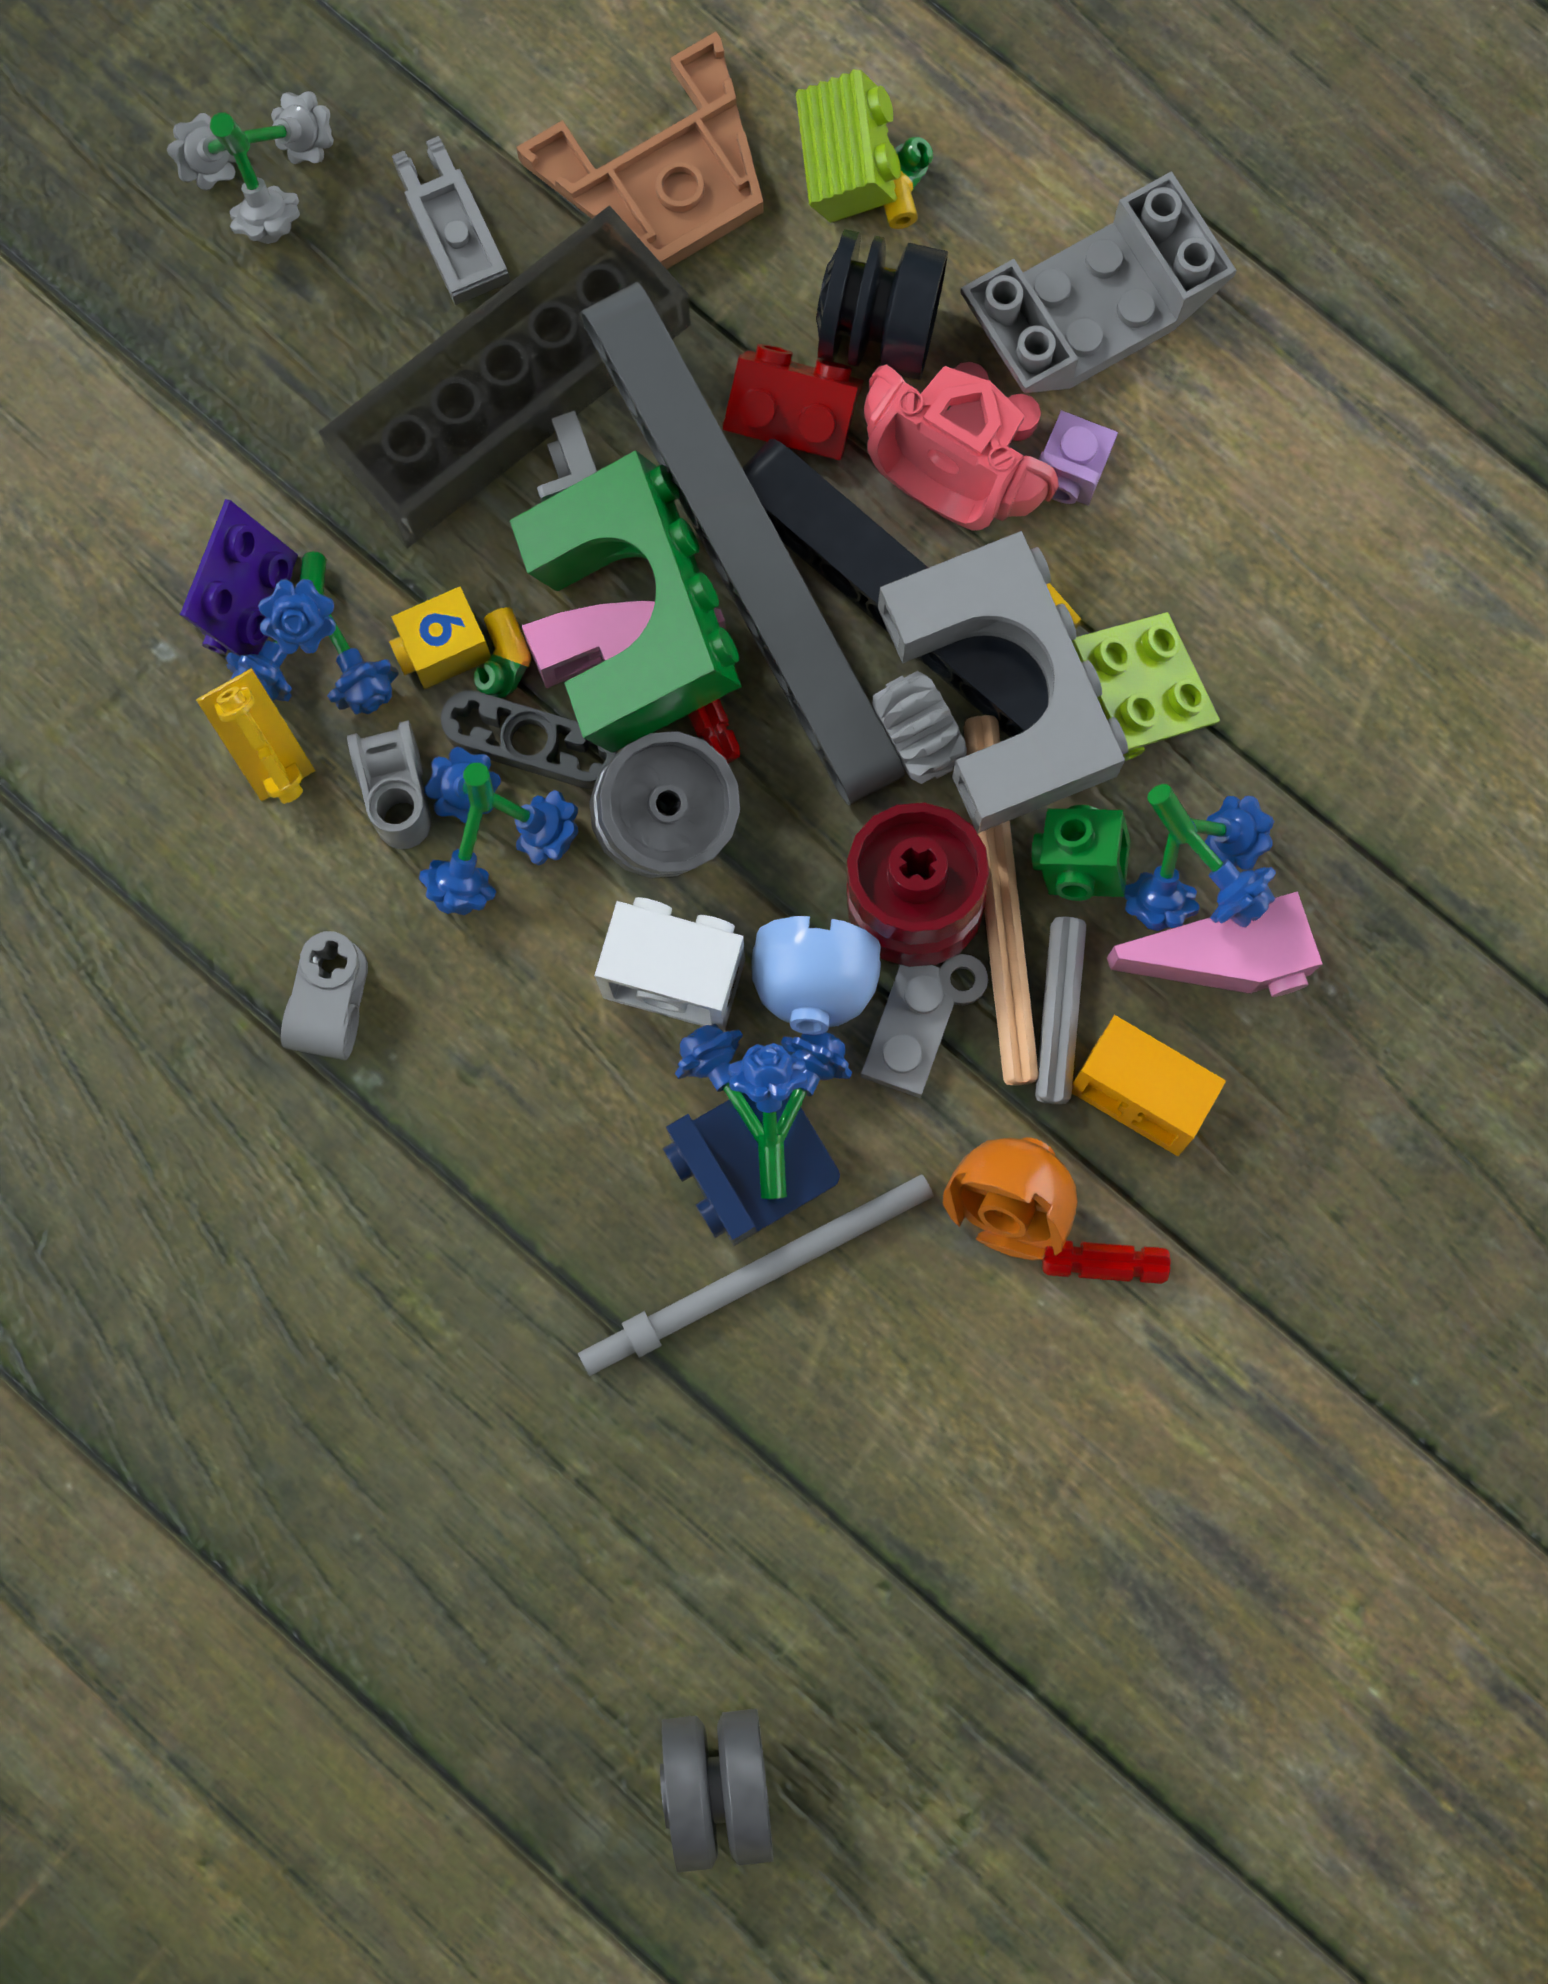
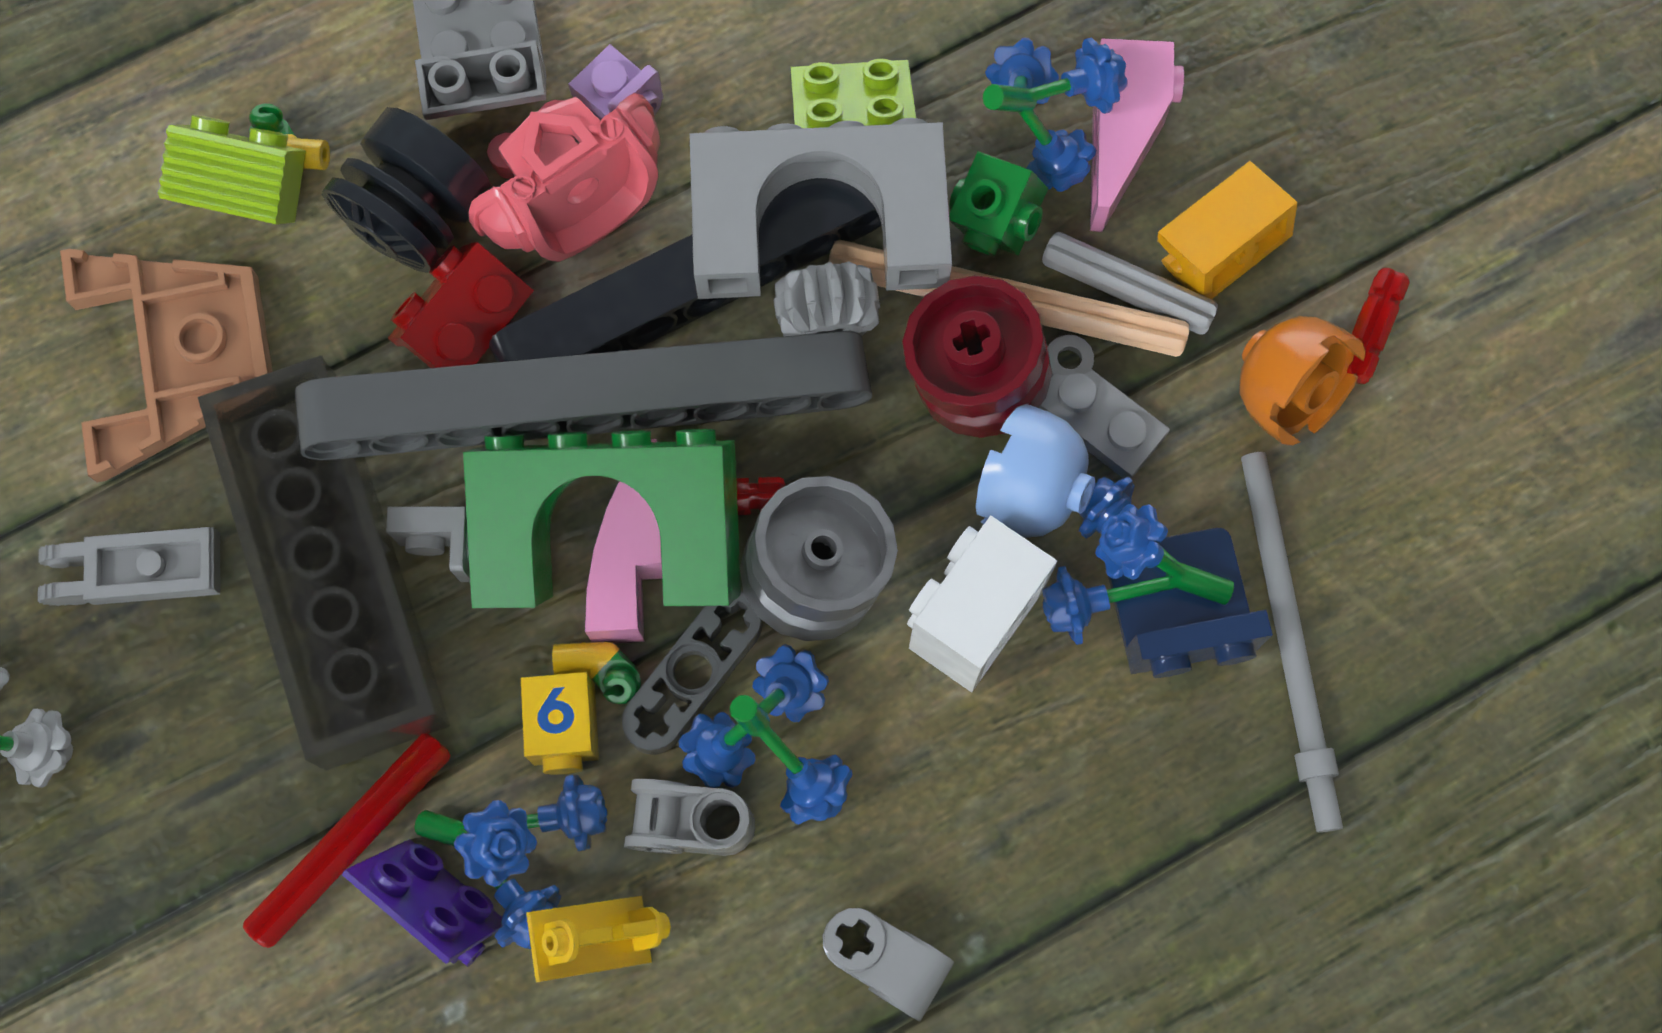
camera: 70 degrees left, 5 degrees down
none -> red axle [242,733,450,948]

